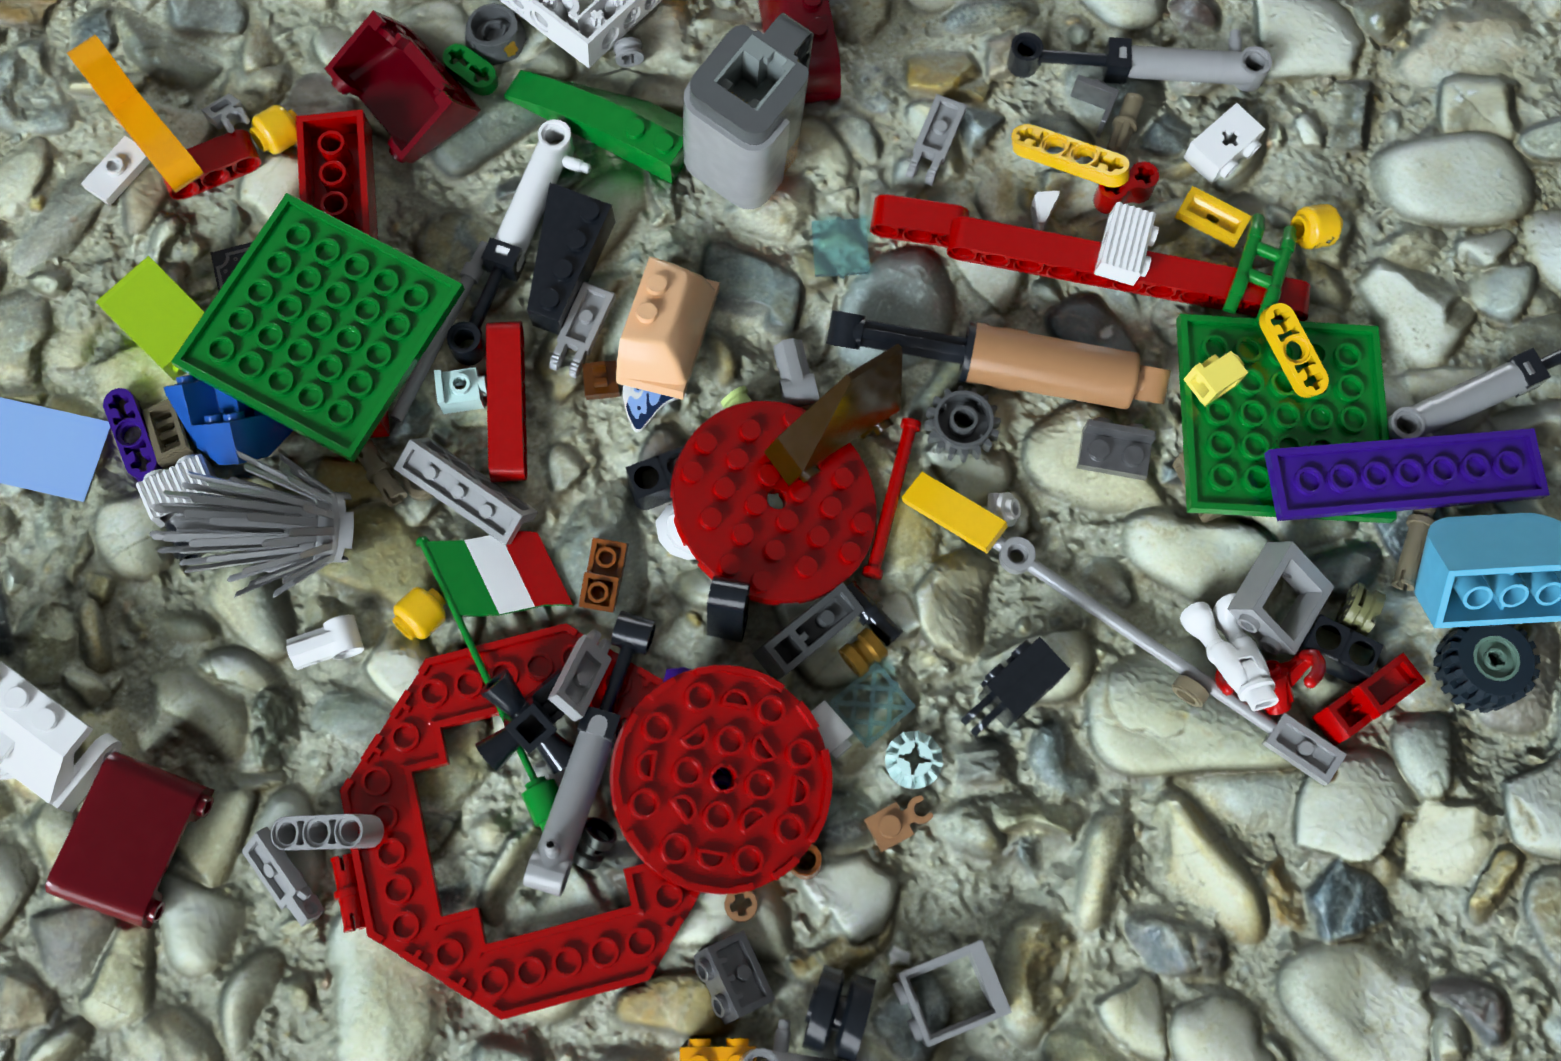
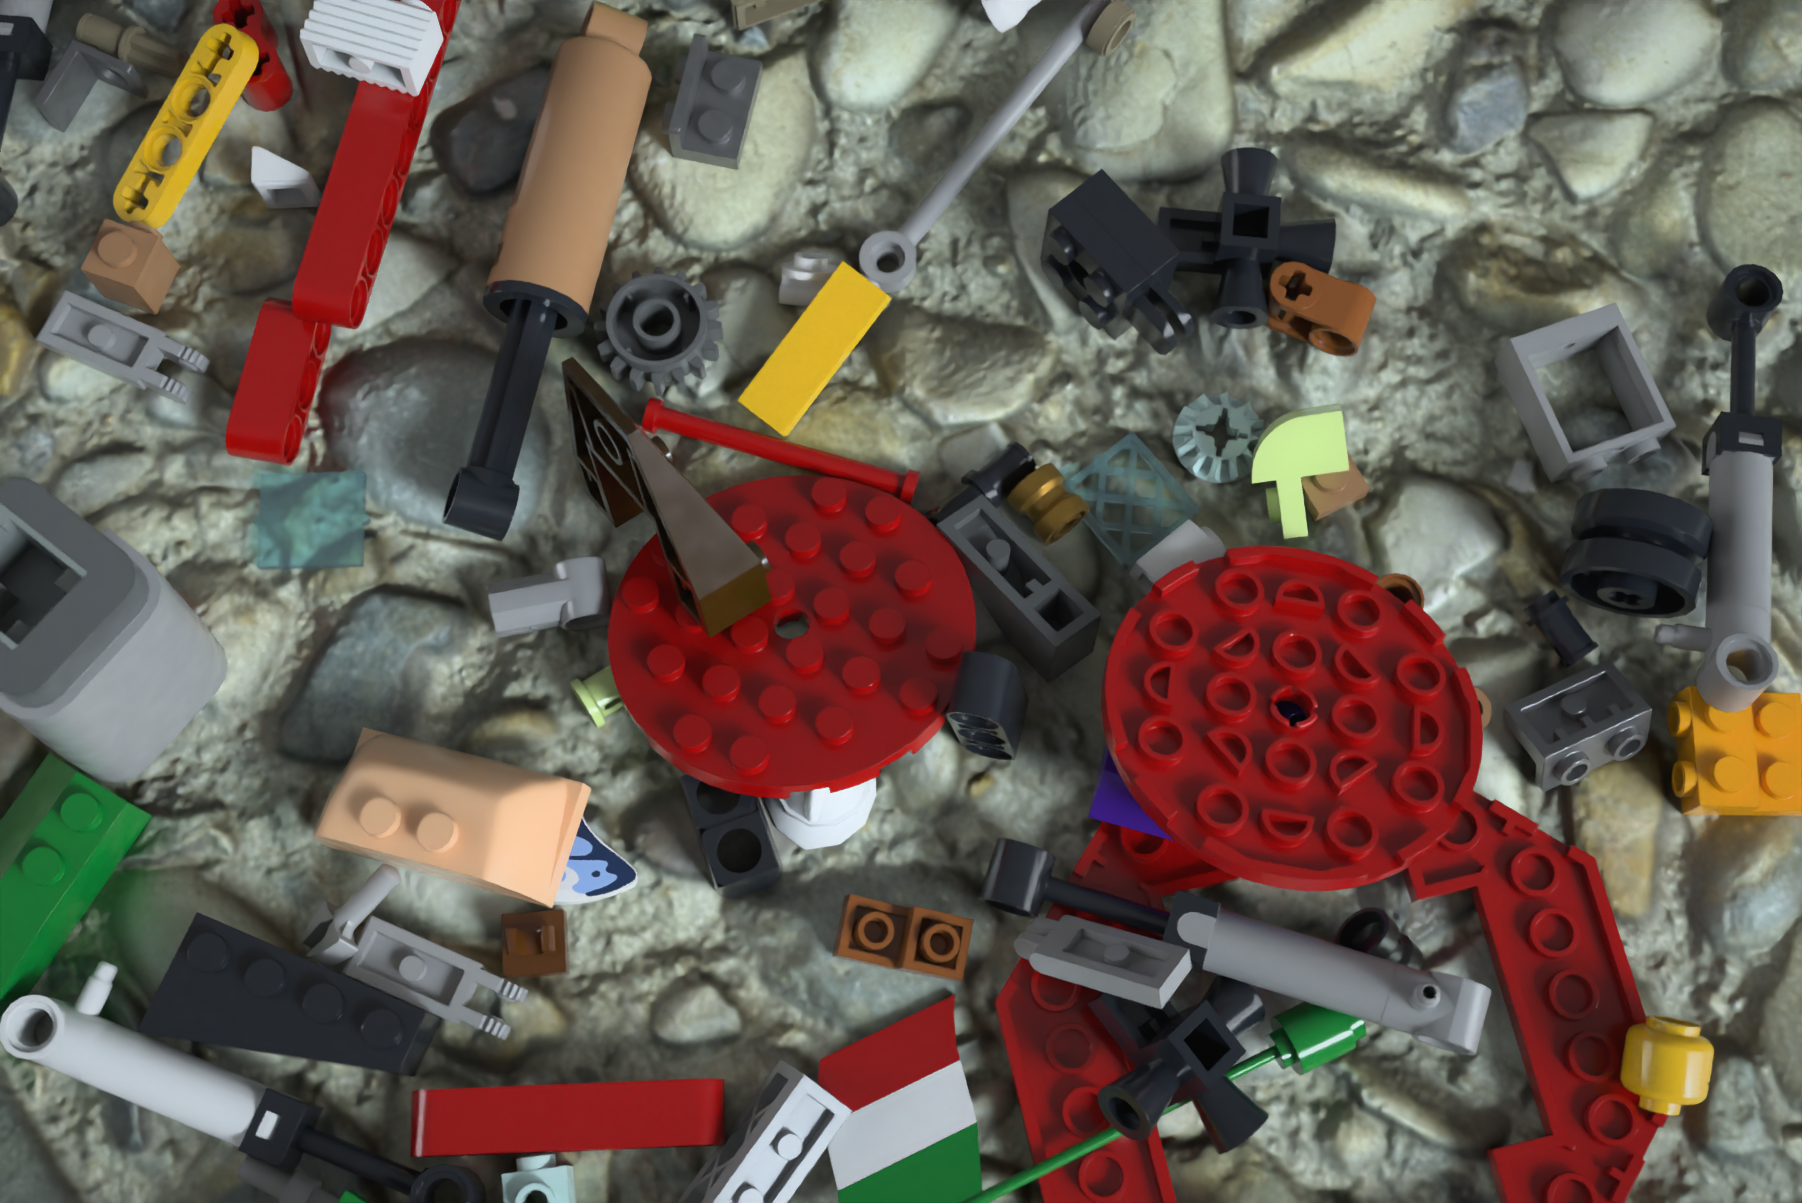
camera: 90 degrees left, 0 degrees up
none -> medium nougat brick [80,218,180,315]
none -> light grey bar [301,864,401,967]
none -> black brick [1156,147,1336,329]
none -> yellowish green brick [1252,403,1349,539]
none -> dark orange piece [1264,261,1376,357]
none -> black pin [1524,589,1599,668]
none -> yellow head [1620,1014,1714,1115]

